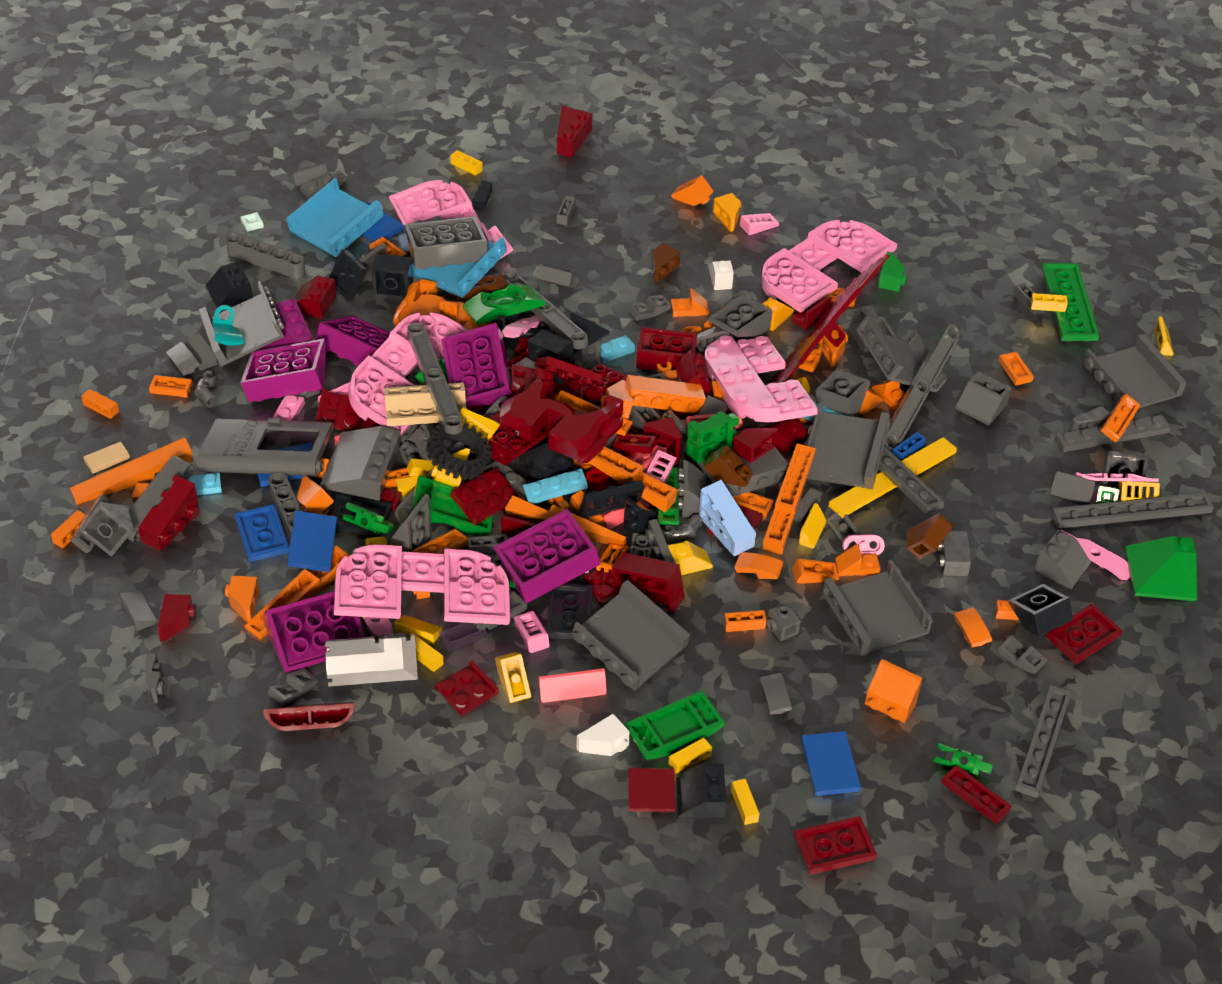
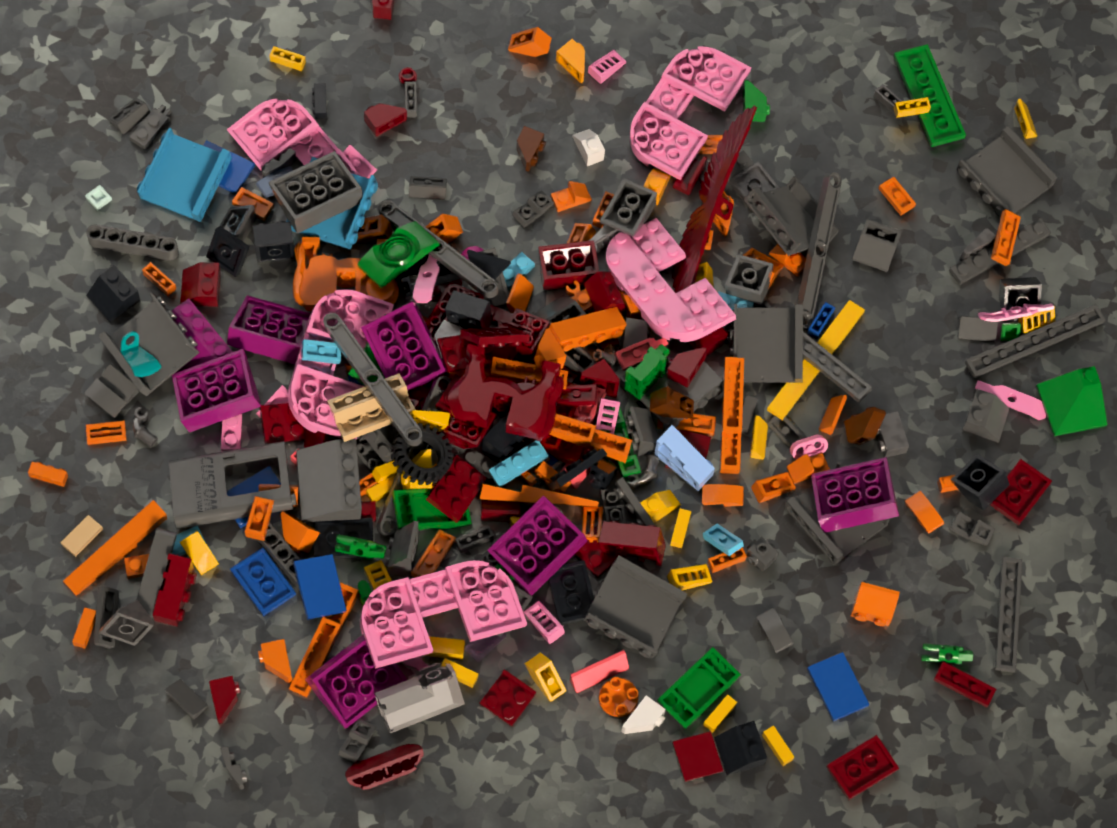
camera: 20 degrees left, 20 degrees up
none -> orange piece [142,262,176,296]
none -> yellow slope [179,531,219,575]
none -> orange slope [245,496,274,541]
none -> medium azure plate [301,339,341,364]
none -> dark red slope [364,103,407,137]
none -> dark red plate [399,67,417,85]
none -> orange slope [426,214,463,243]
none -> orange slope [506,273,534,313]
none -> orange dish [599,677,639,717]
none -> yellow slope [667,564,712,591]
none -> yellow piece [670,508,691,548]
none -> medium azure plate [703,524,744,556]
none -> magenta slope [811,457,899,533]
none -> orange slope [819,395,847,435]

